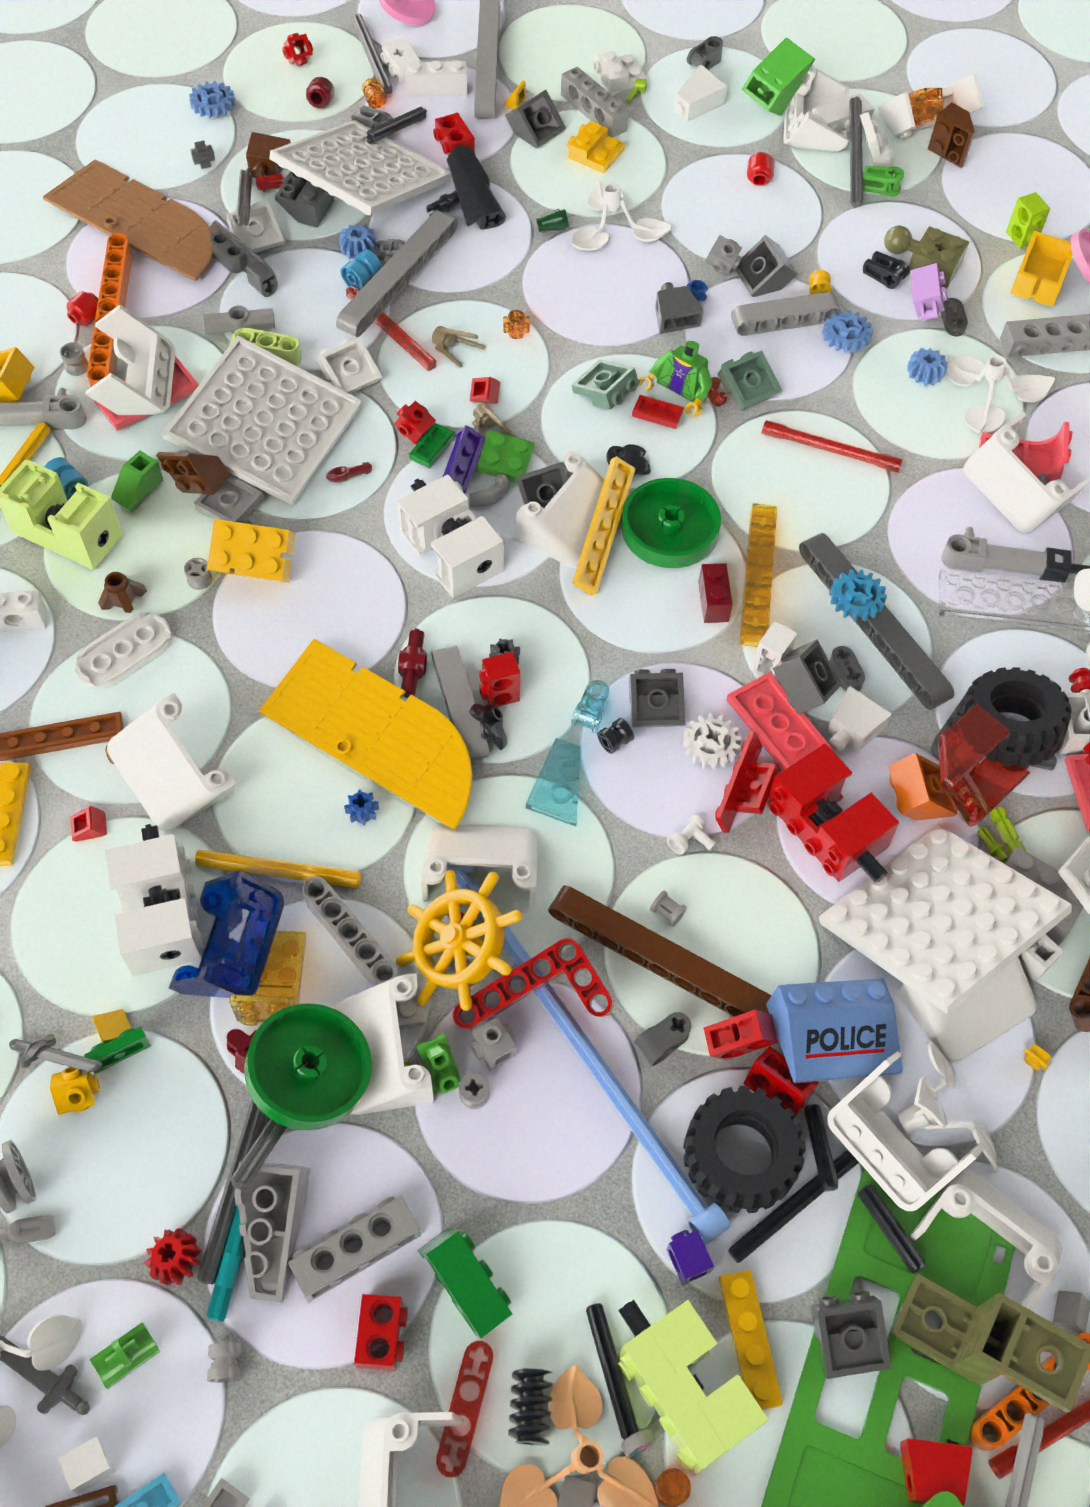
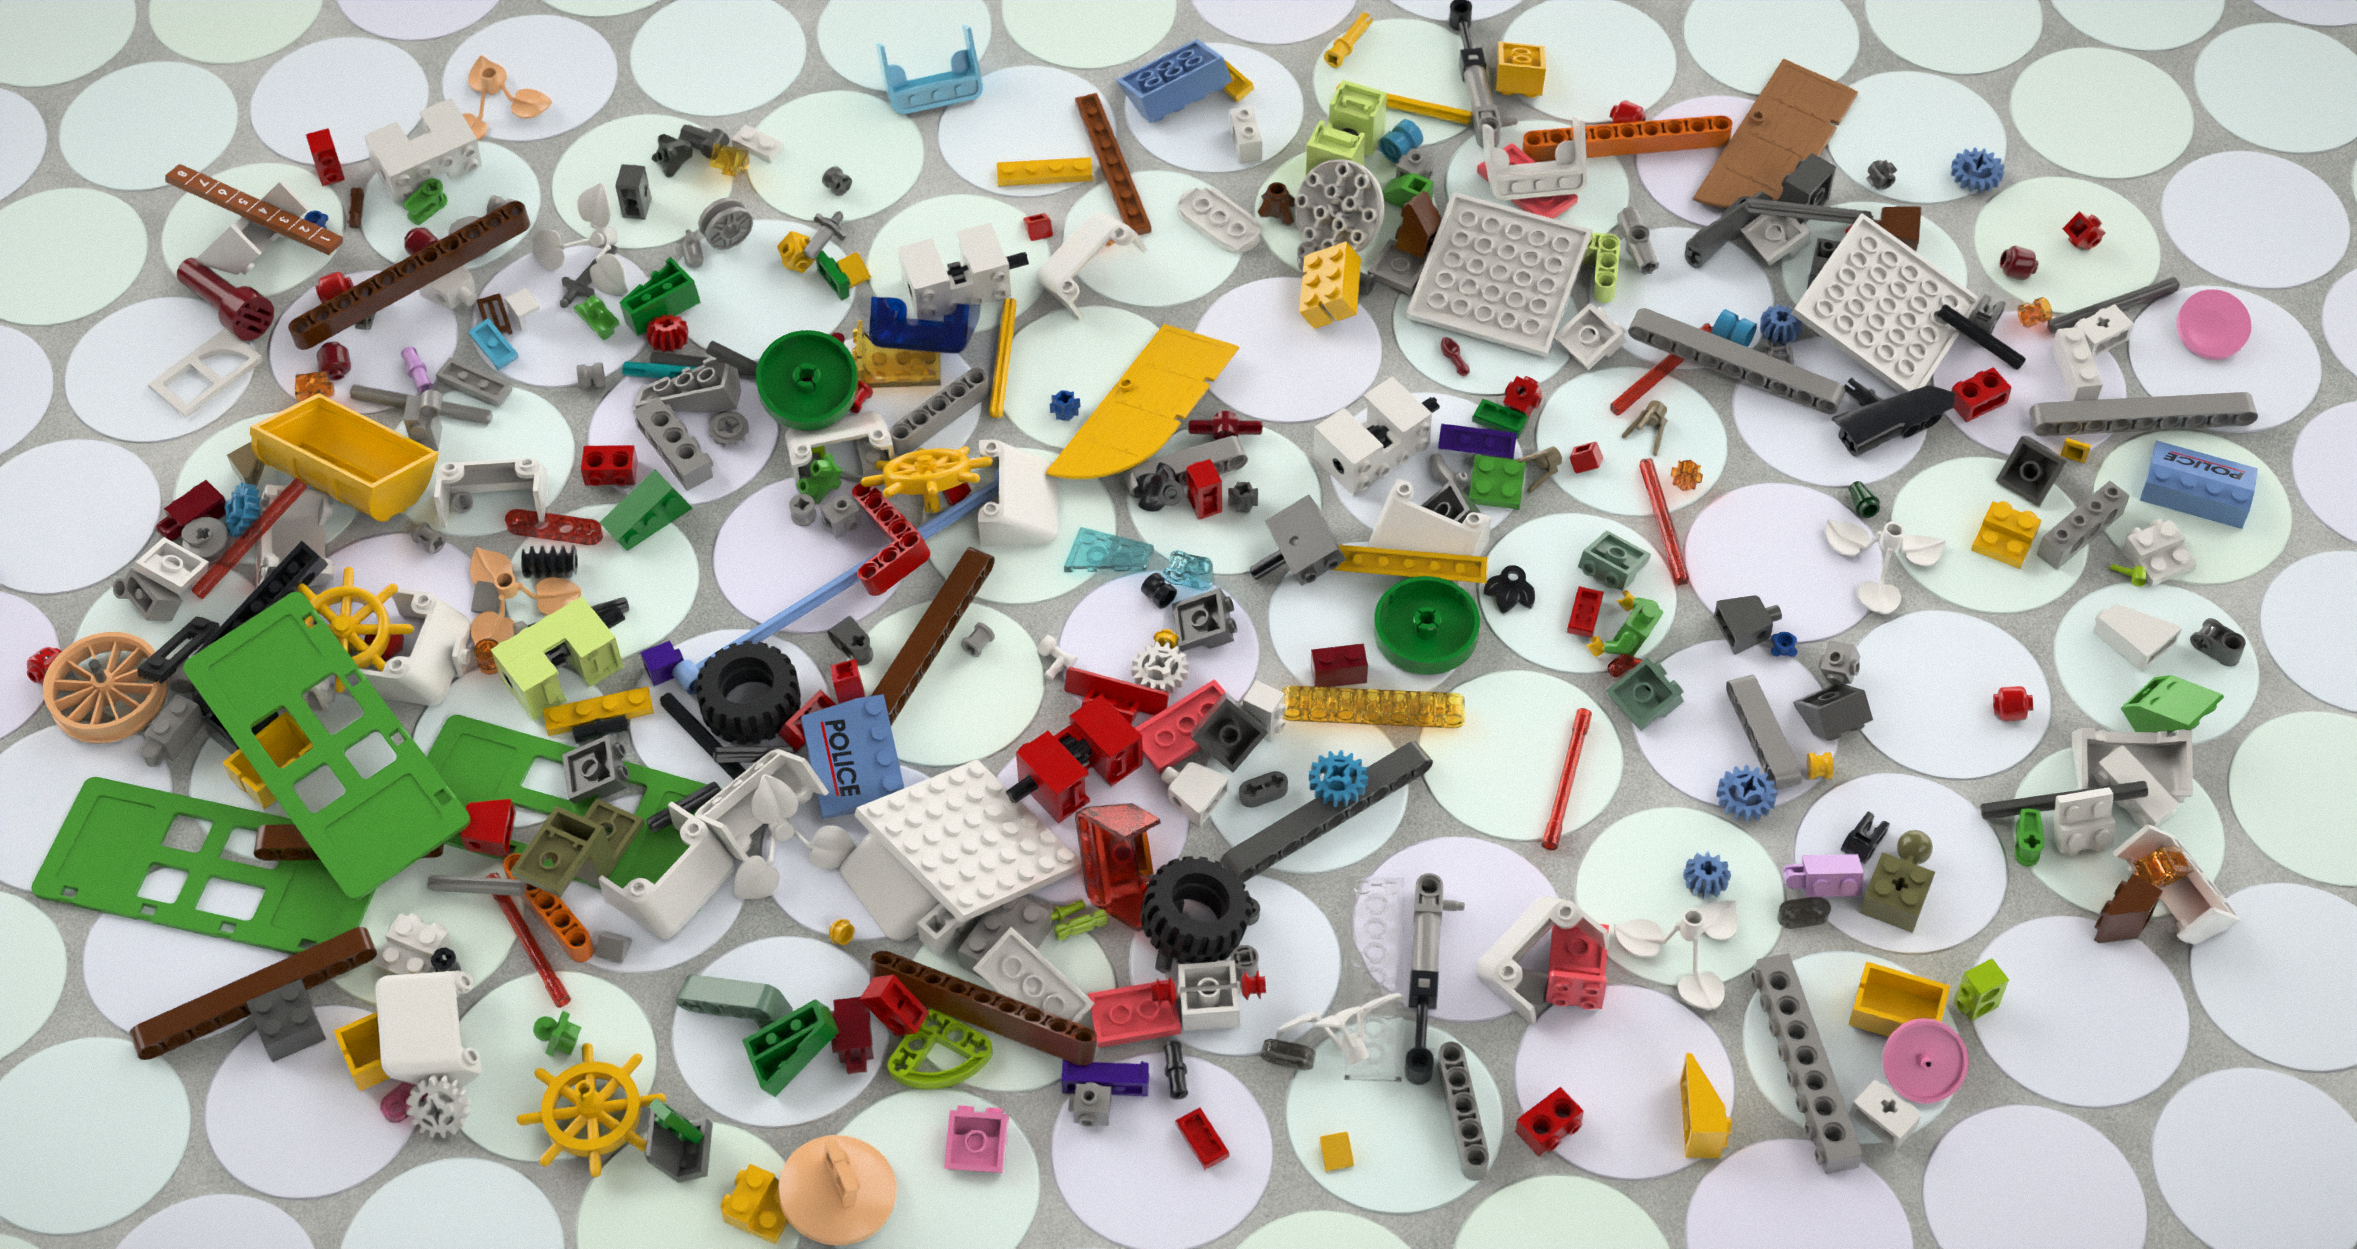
camera: 90 degrees right, 5 degrees down
light grey wheel [60,342,88,376] -> none
none -> black pin [572,714,629,743]
none -> green wedge [619,257,701,336]
none -> light grey gear [708,412,749,447]
none -> yellow plate [1153,629,1179,649]
none -> piece [1249,495,1346,586]
none -> white bracket [1295,159,1384,253]
none -> light grey brick [1396,148,1433,180]
none -> clear red axle [1639,458,1690,586]
none -> dark grey brick [1779,153,1836,224]
none -> medium blue slope [2140,440,2258,529]

